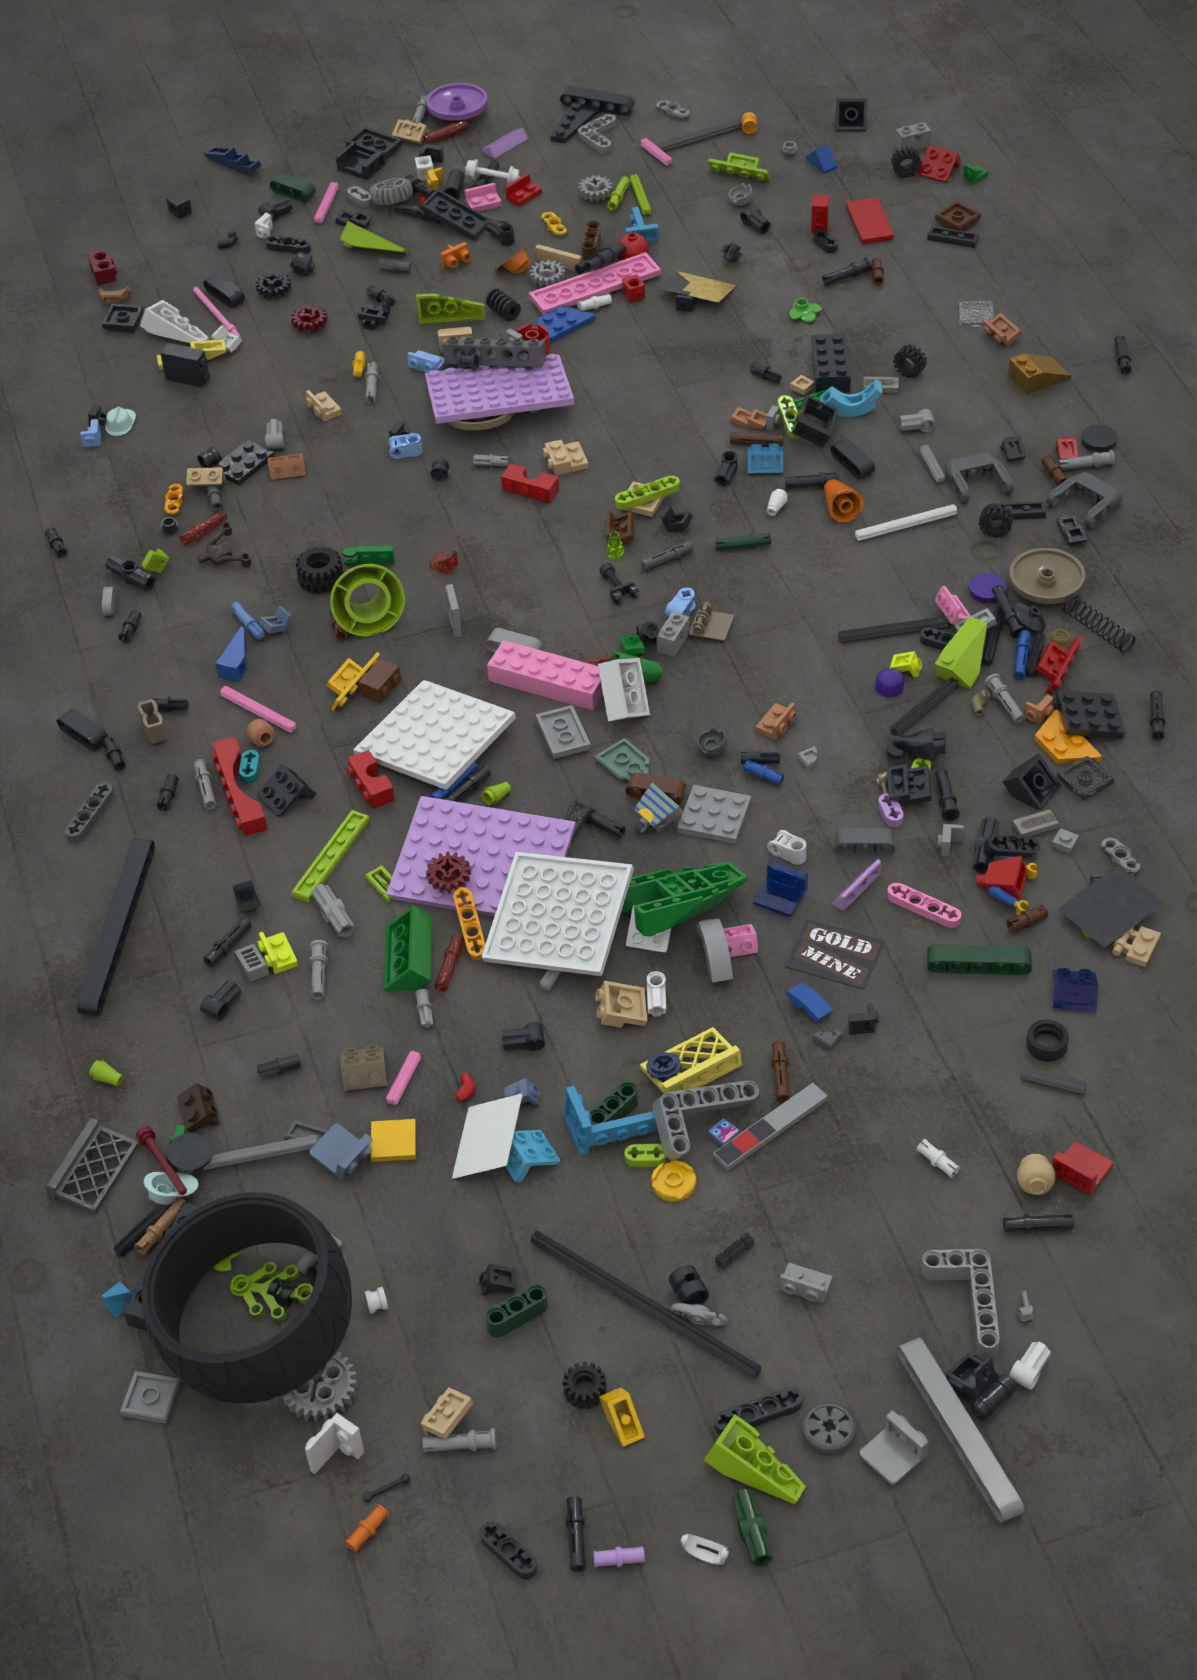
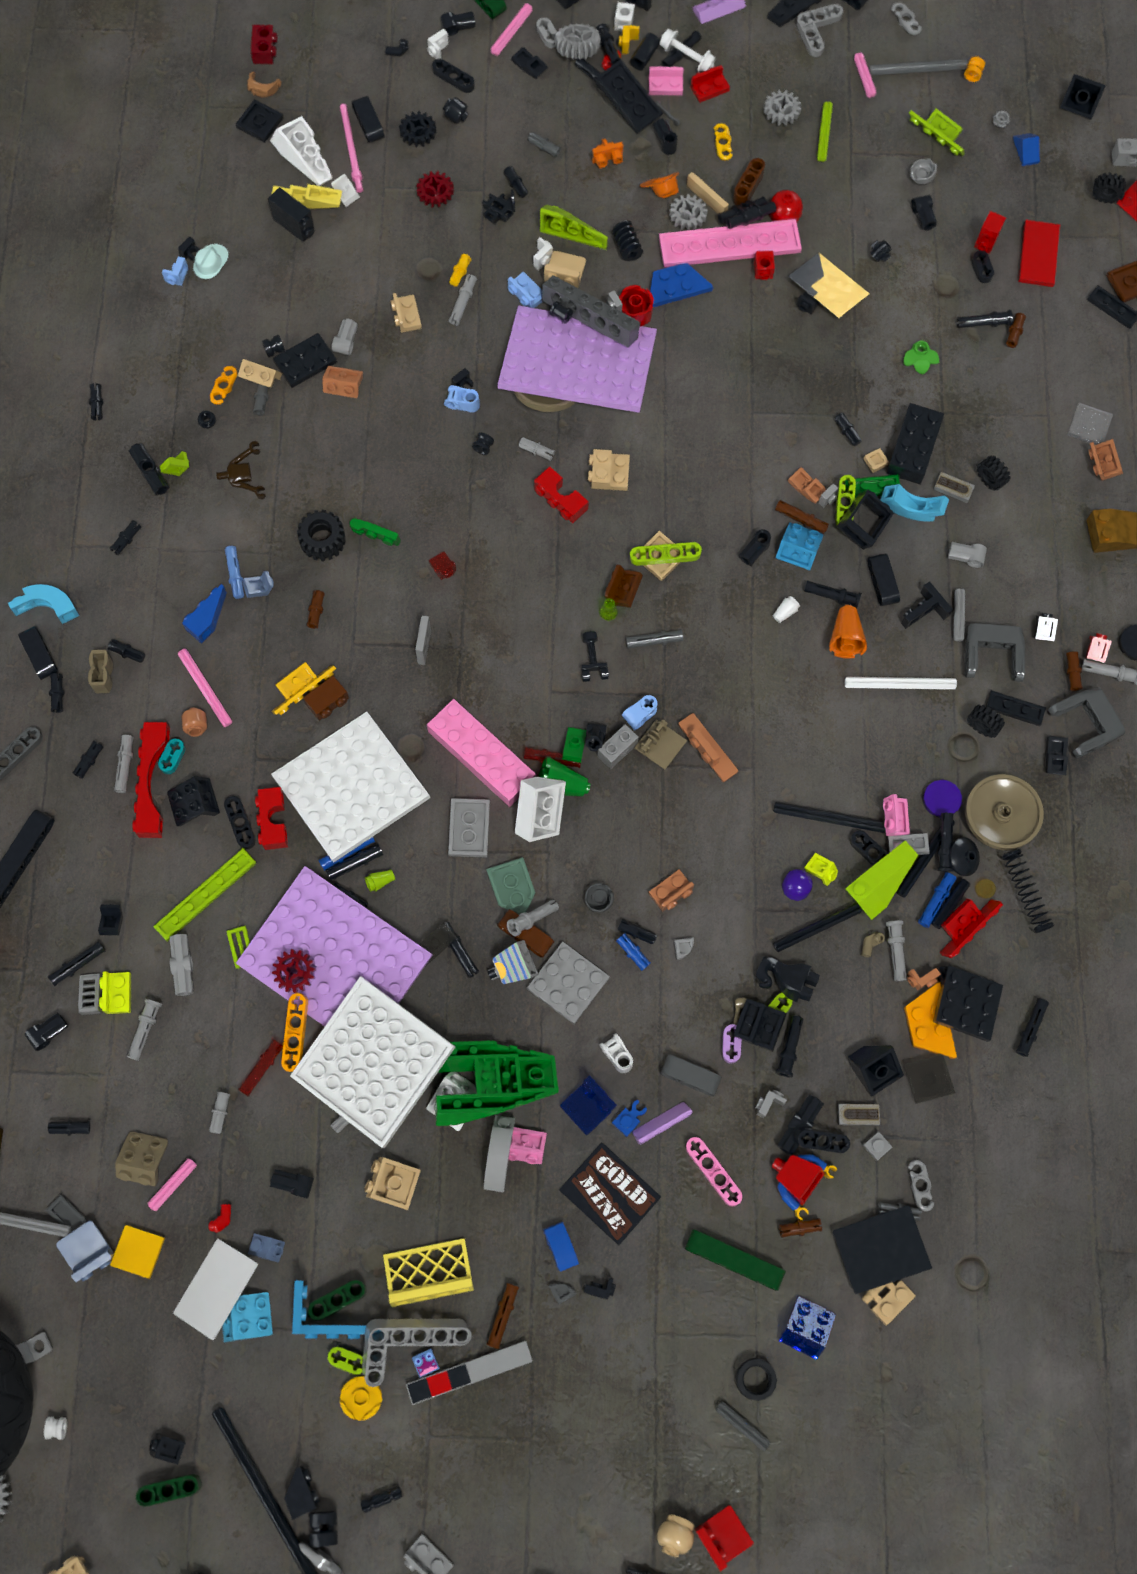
camera: 15 degrees right, 25 degrees up
light grey beam [102,586,116,616] -> none
clear red pin [179,510,228,546] -> none
lime cone [330,564,405,637] -> none
lime wedge [340,221,408,254] -> none
green slope [384,906,432,992] -> none
light grey beam [485,628,543,653] -> none
white pin [577,294,612,311] -> none
lime pin [607,176,630,211] -> none
dark azure bracket [625,207,659,242] -> none
dark blue gear [646,1052,681,1081] -> none
white piece [647,971,666,1017] -> none
black bracket [661,506,693,531] -> none
dark green pin [715,533,771,551] -> none
white pin [917,1139,960,1178] -> none
none -> medium azure arch [8,584,79,624]
none -> black beam [224,796,256,850]
none -> black slope [284,1465,320,1520]
none -> light grey pin [507,899,559,936]
none -> white bracket [533,237,553,270]
none -> blue plate [612,1100,647,1137]
none -> nougat bracket [678,713,738,782]
none -> black bracket [901,581,953,629]

